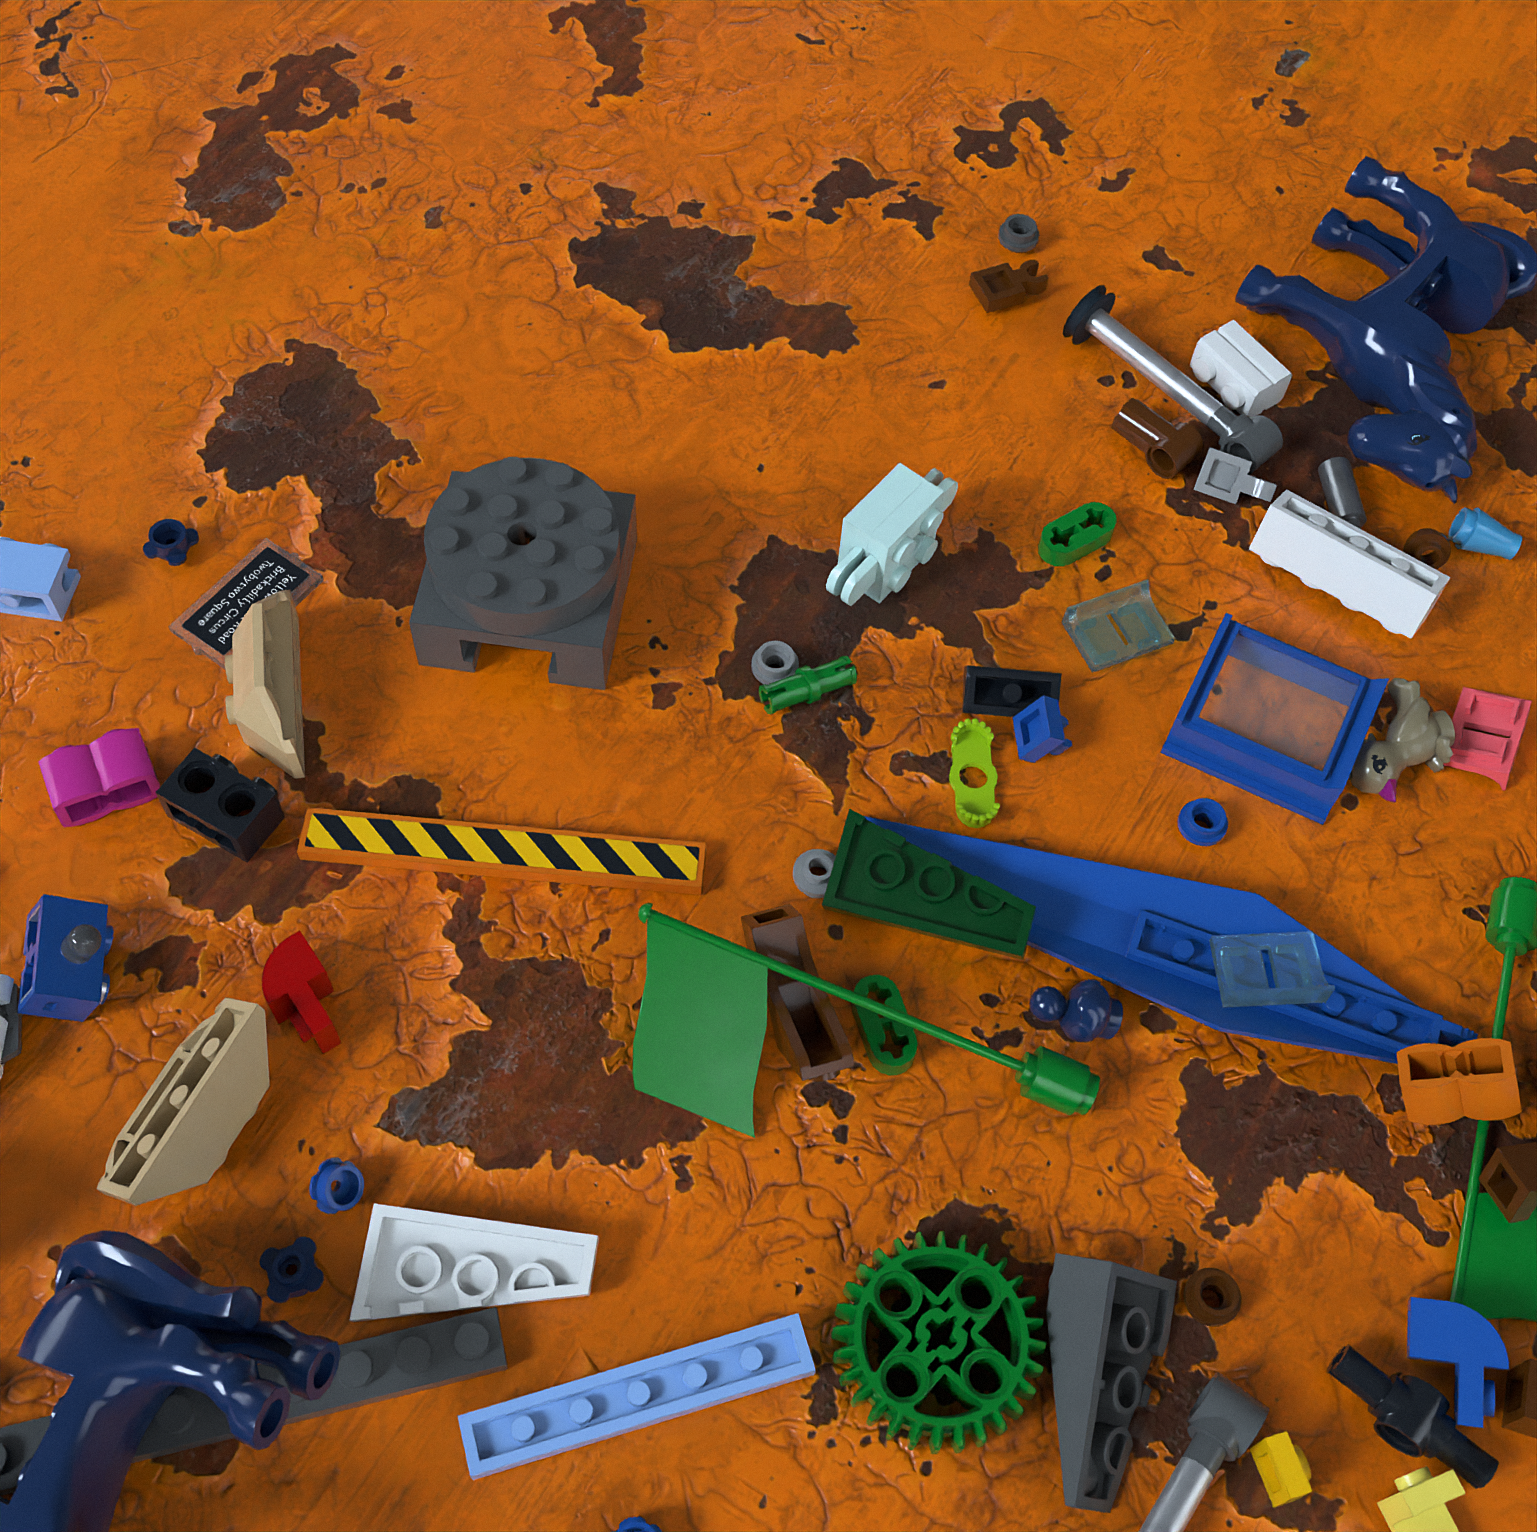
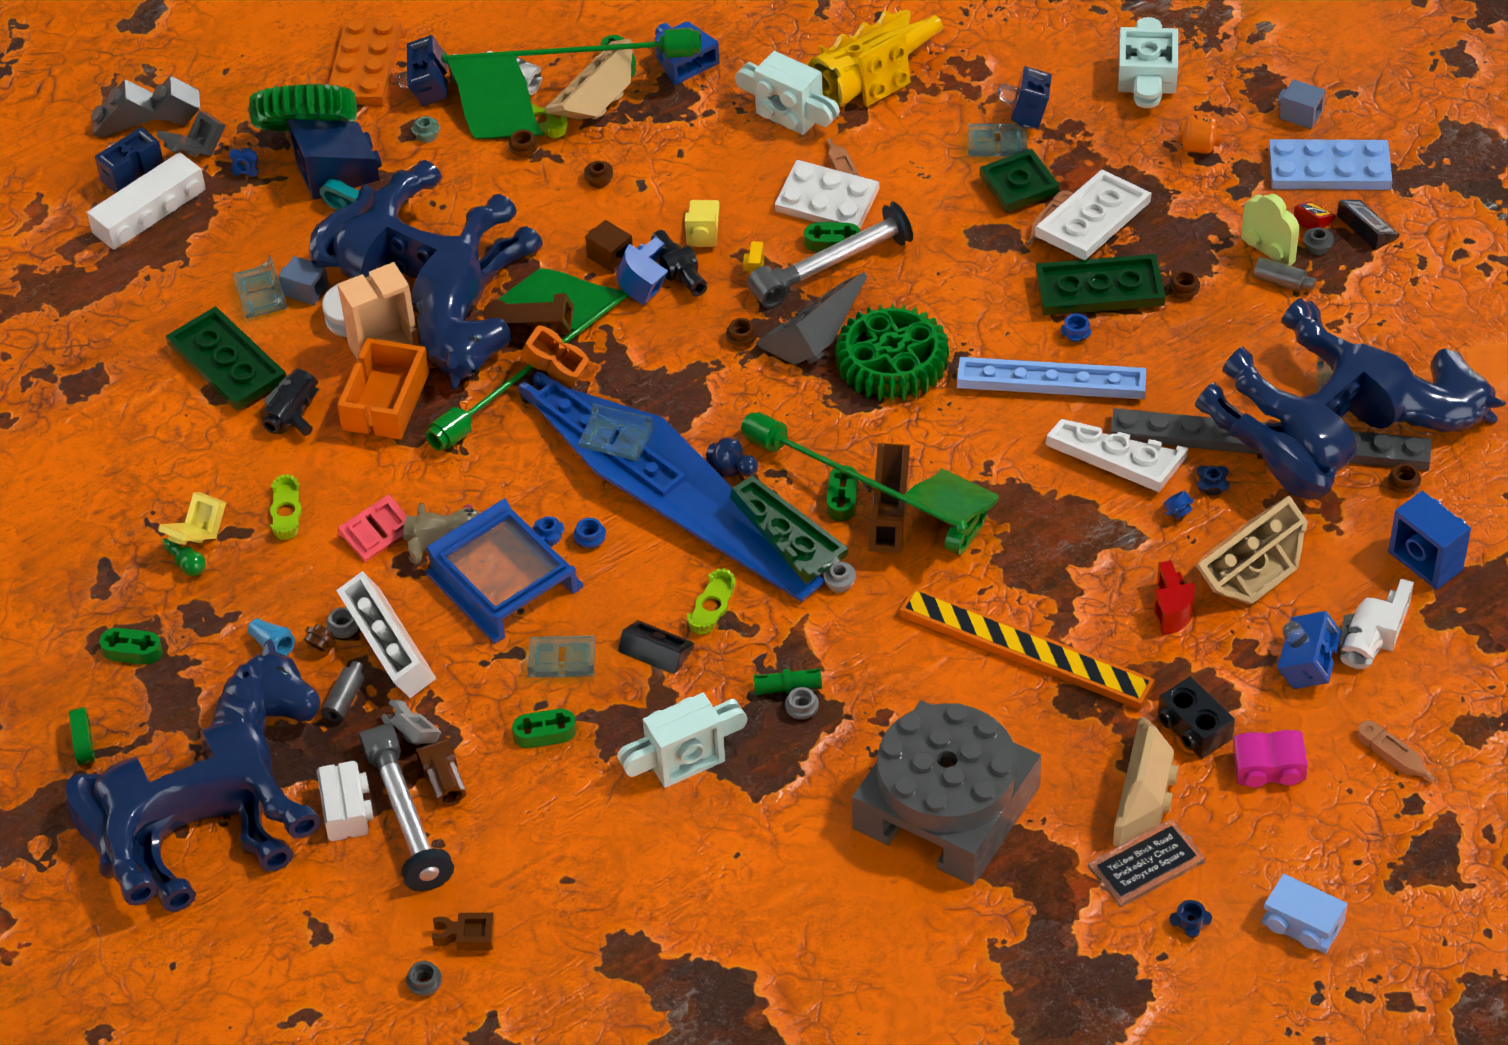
camera: 150 degrees left, 10 degrees down
blue tile [1012,695,1072,763] -> none
none -> blue plate [533,516,565,546]

